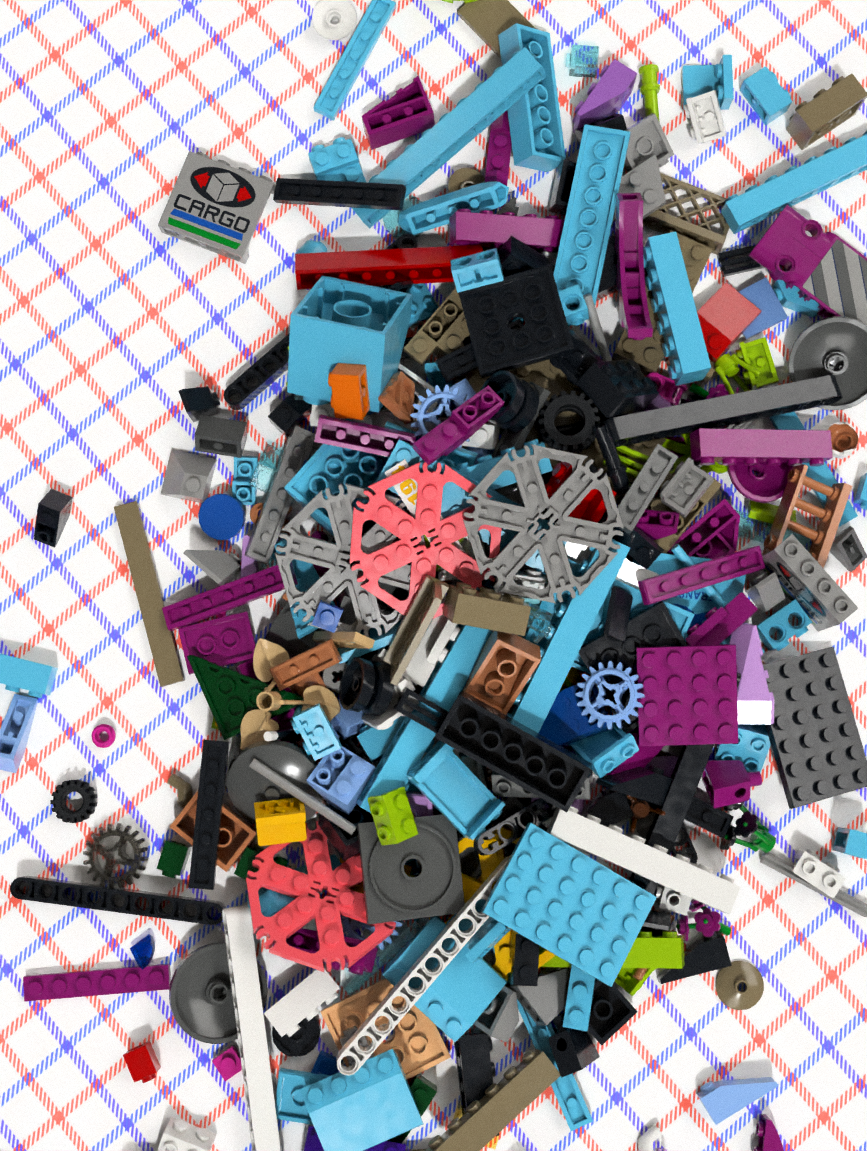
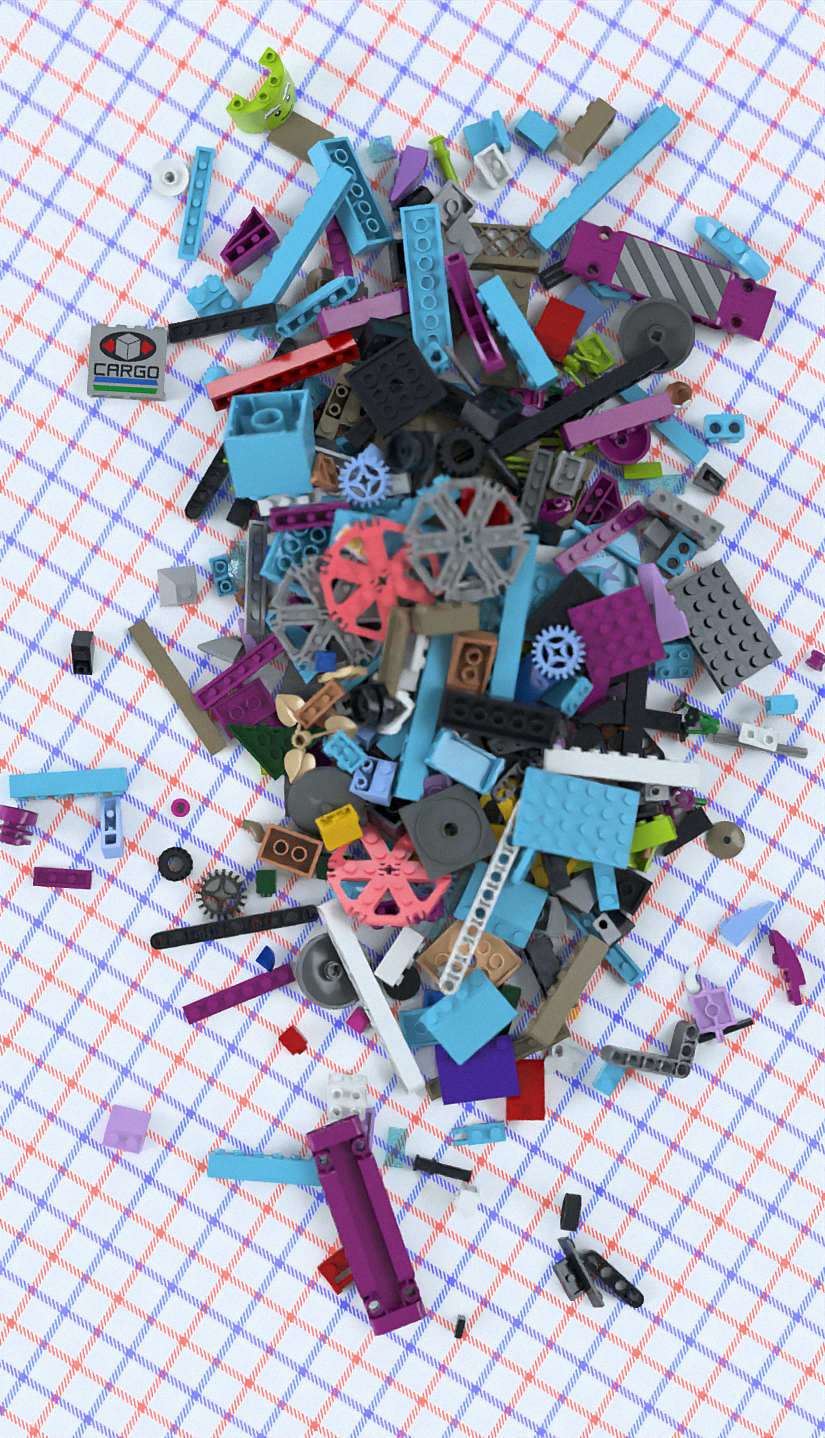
camera: 15 degrees left, 5 degrees up
black slope [178,386,221,423] -> none
black plate [188,740,229,890] -> none
dark grey brick [195,415,247,458] -> none
blue tile [198,494,246,540] -> none
light grey piece [249,758,357,835] -> none
bar [263,728,302,741] -> none
orange brick [328,363,370,420] -> none
lime bracket [368,787,418,846] -> none
black tile [393,687,449,733] -> none
magenta slope [412,385,505,465] -> none
medium azure brick [451,248,504,293] -> none
black slope [604,586,633,642] -> none
magenta bracket [685,592,758,646] -> none
magenta torso [702,760,762,808] -> none
nougat fence [762,464,852,569] -> none

